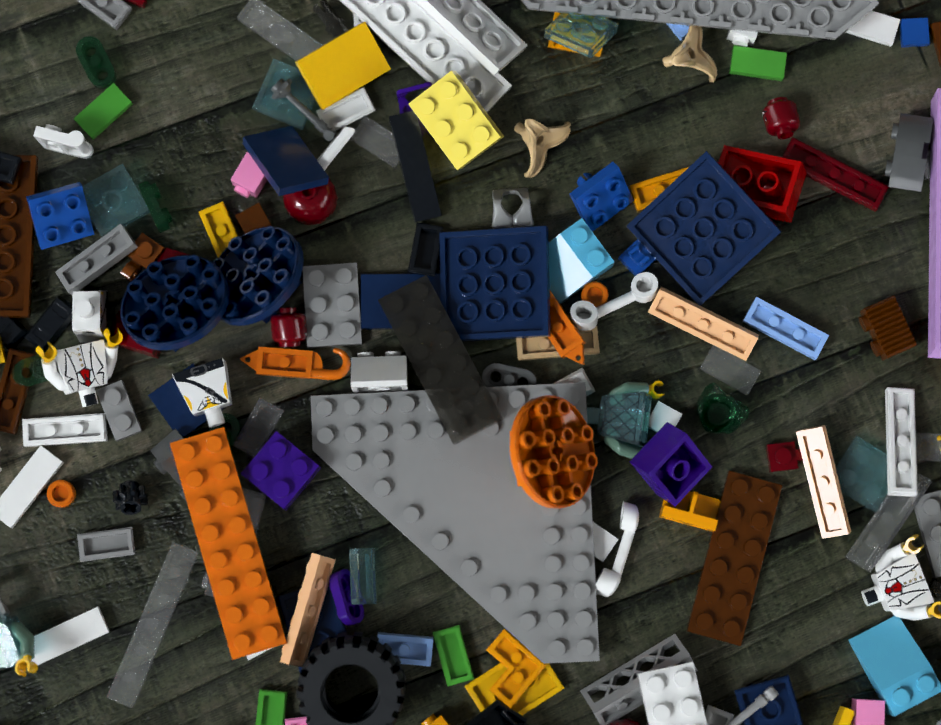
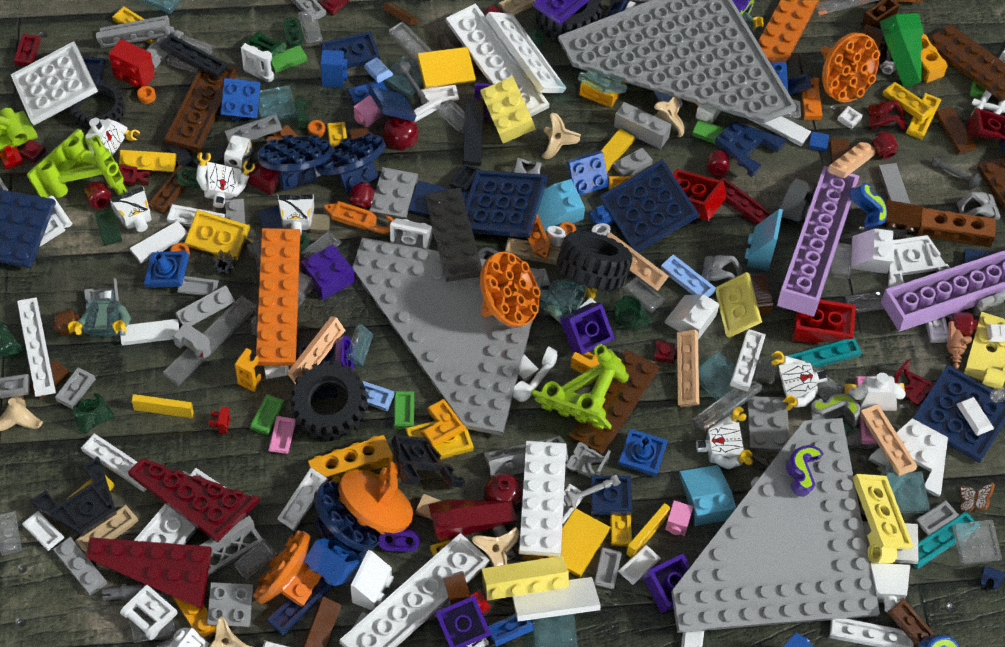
camera: 15 degrees right, 25 degrees down
none -> blue plate [144,251,189,288]
none -> light grey leg [173,323,211,358]
none -> light grey plate [175,285,235,326]
none -> yellow tile [184,210,250,261]
none -> light orange hinge [235,348,261,392]
none -> dark green plate [239,32,286,63]
none -> clear tile [298,9,323,44]
none -> orange tile [307,120,326,138]
none -> dark tan tile [310,214,330,234]
none -> dark blue tile [320,31,380,69]
none -> blue brick [321,50,348,88]
none -> blue plate [348,81,387,106]
none -> light blue tile [364,57,393,83]
none -> lime plate [531,344,629,430]
none -> black tyre [556,231,633,291]
none -> light grey piece [565,442,611,478]
none -> yellow tile [601,128,635,173]
none -> light grey plate [613,148,653,176]
none -> light grey brick [614,102,671,149]
none -> blue plate [618,429,668,477]
none -> white slope [664,294,719,340]
none -> light grey piece [701,255,742,282]
none -> dark blue wing [714,121,786,177]
none -> light yellow tile [715,272,762,338]
none -> medium azure slope [744,209,783,271]

